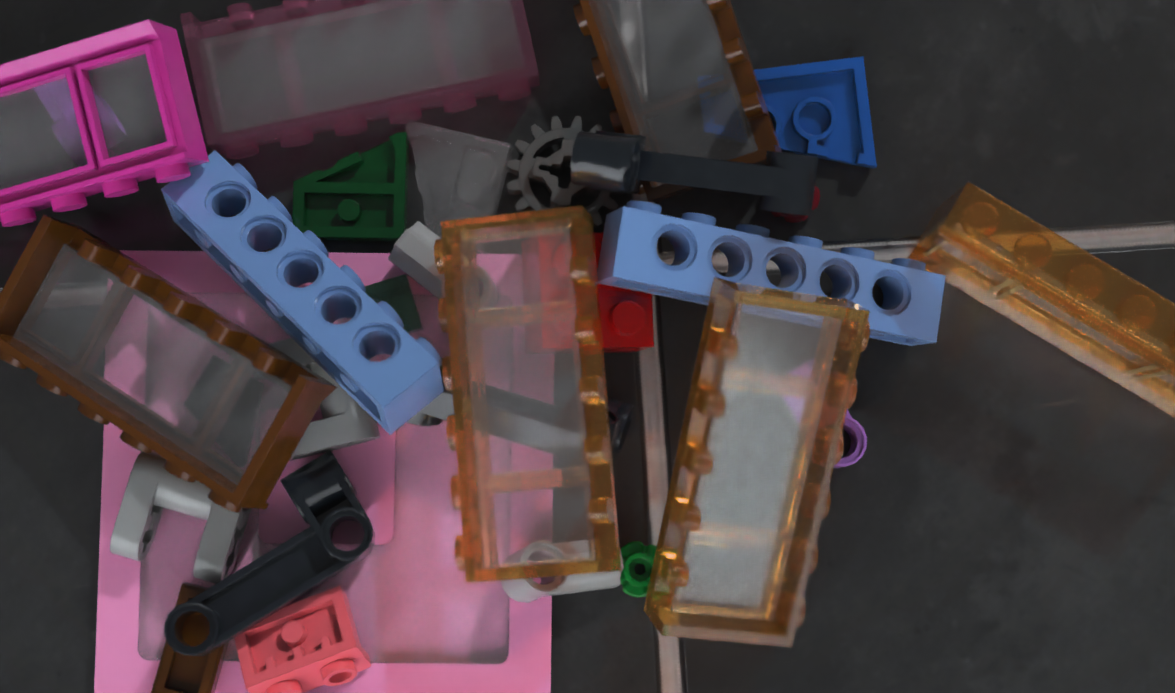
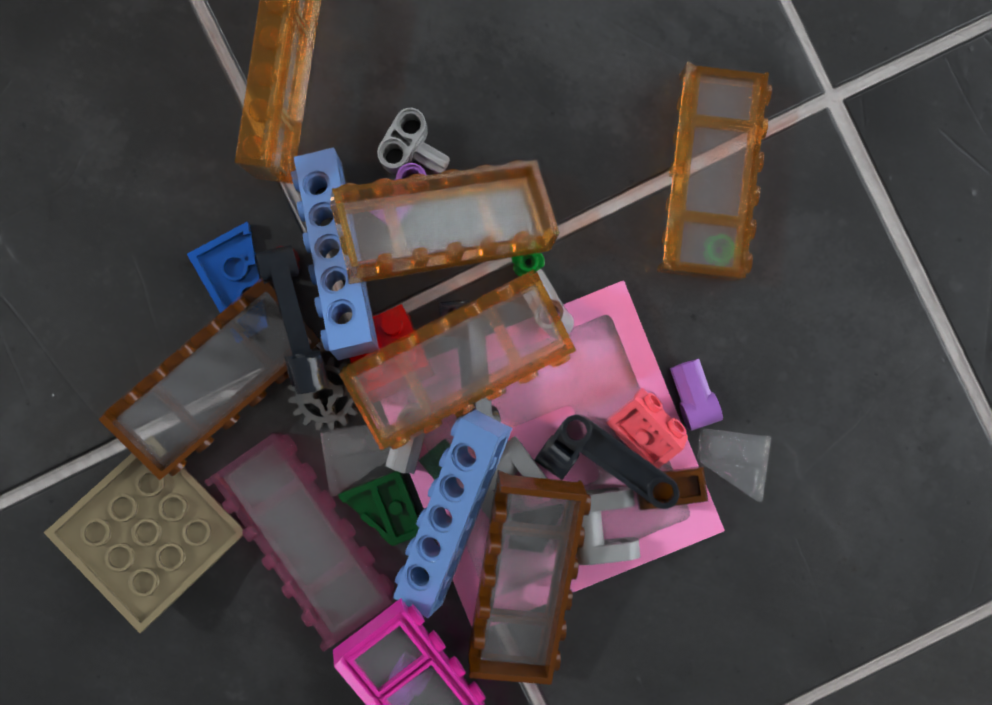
camera: 120 degrees left, 5 degrees up
none -> light grey beam [377,108,450,174]

